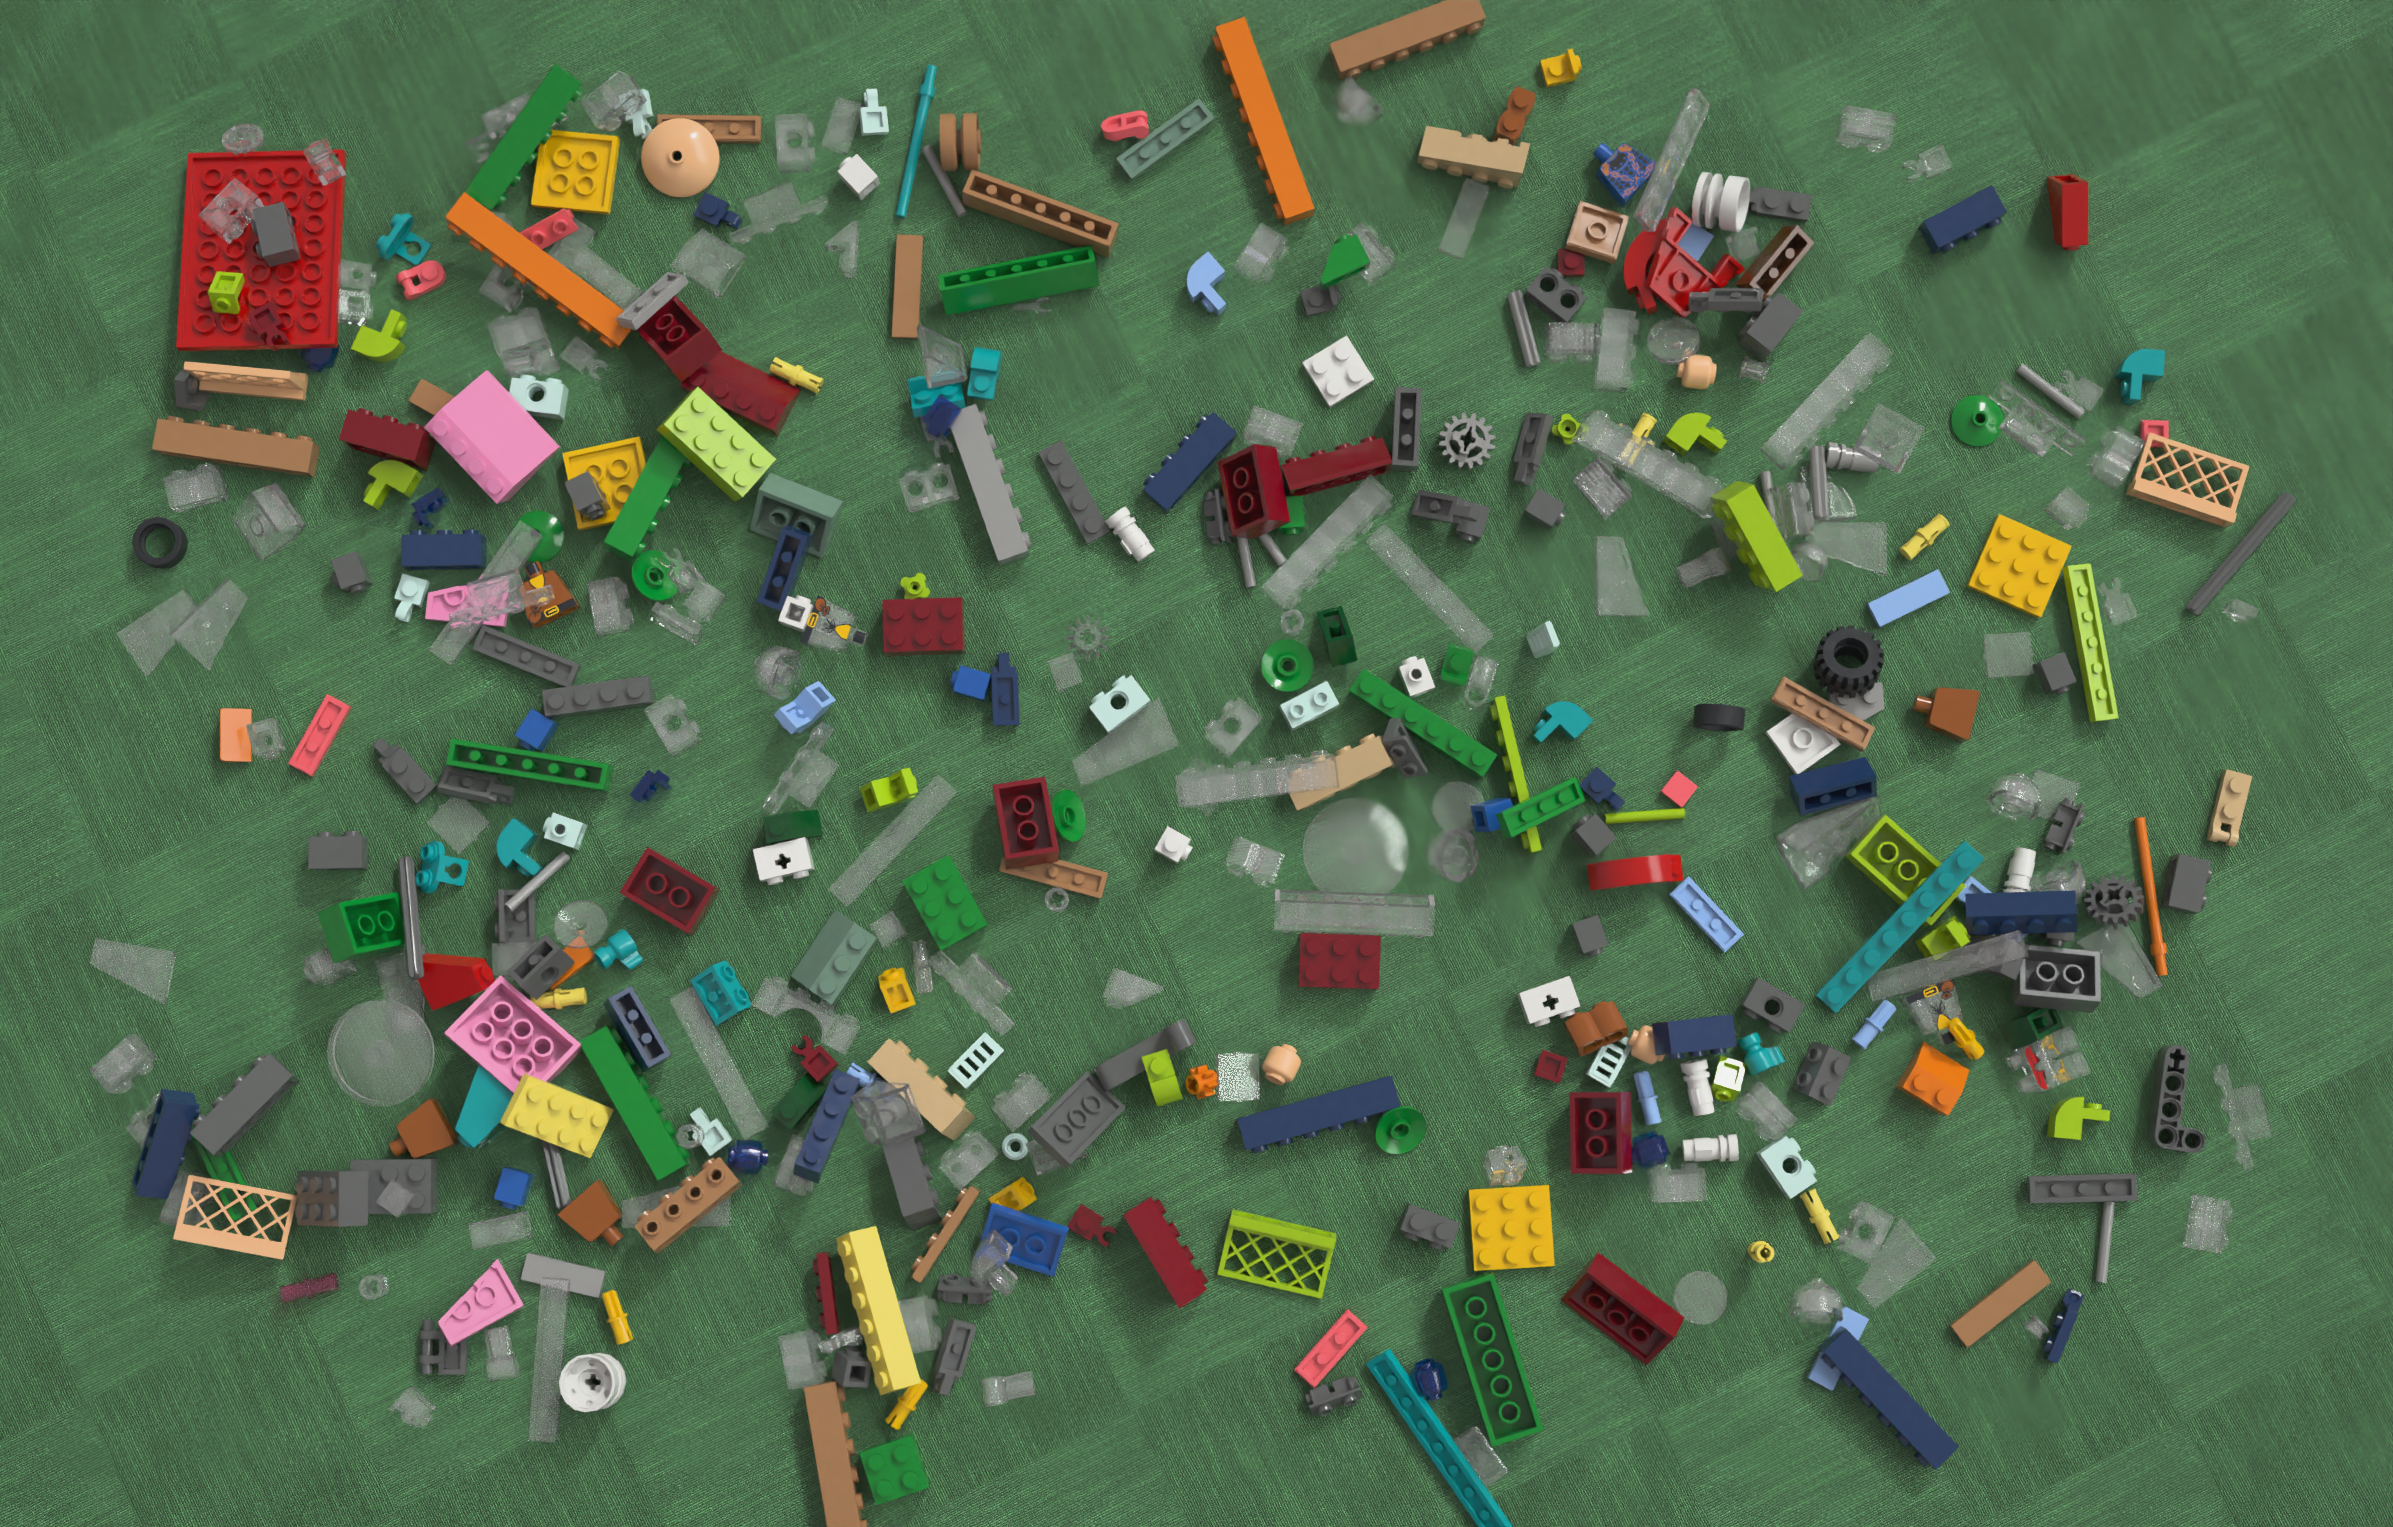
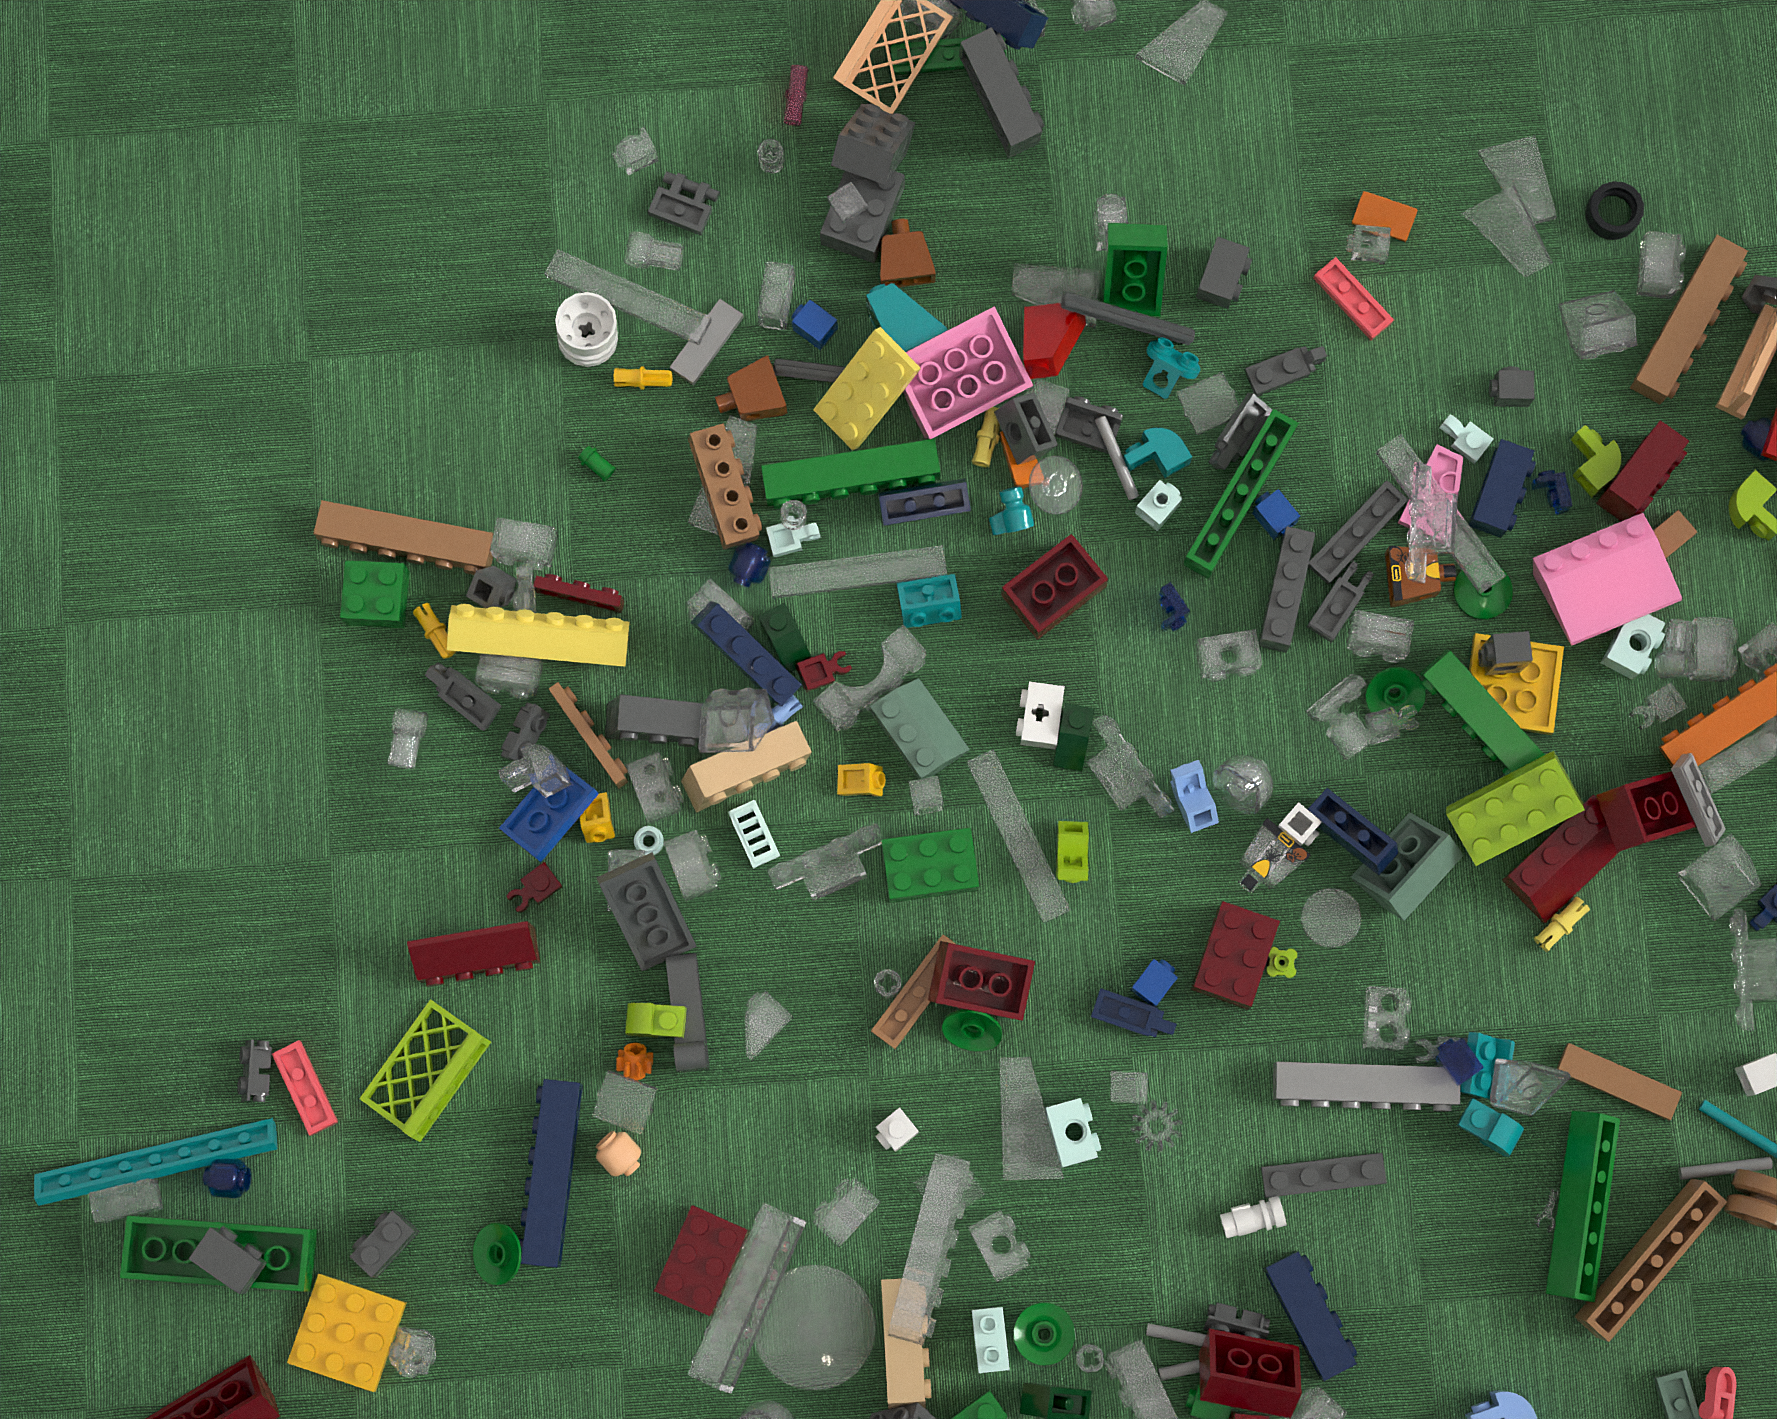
camera: 115 degrees right, 5 degrees down
clear dish [327,999,435,1107] -> none
bright pink wing [437,1259,524,1347] -> none
clear slope [825,221,861,279] -> none
clear axle [911,940,933,994] -> none
none -> dark grey brick [189,1226,267,1294]
none -> green pin [578,446,616,482]
none -> clear tile [1301,888,1361,948]
none -> dark grey hinge [1307,561,1374,643]

